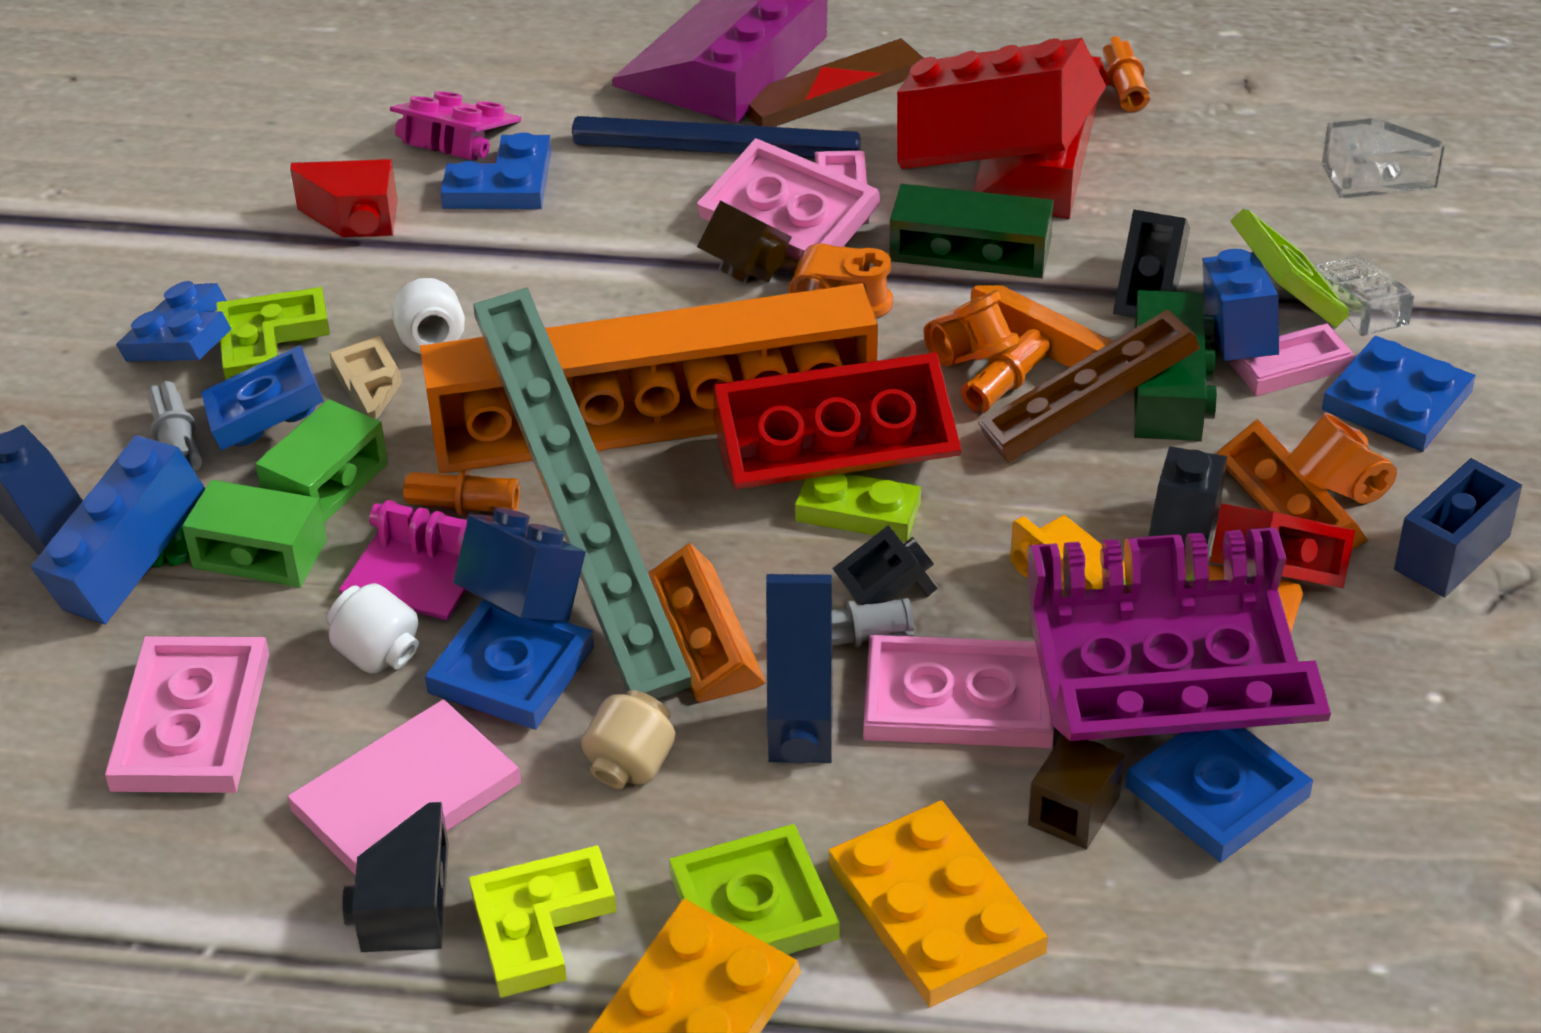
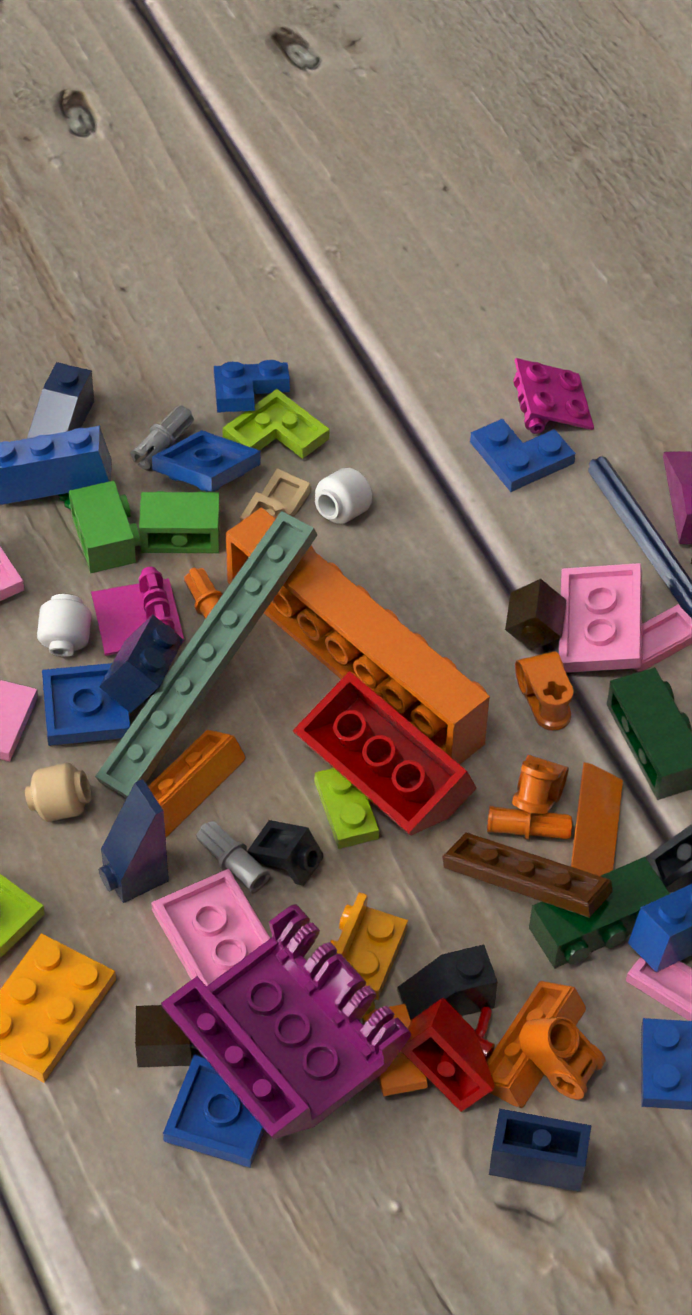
camera: 55 degrees right, 10 degrees up
red slope [290,159,398,238] -> none

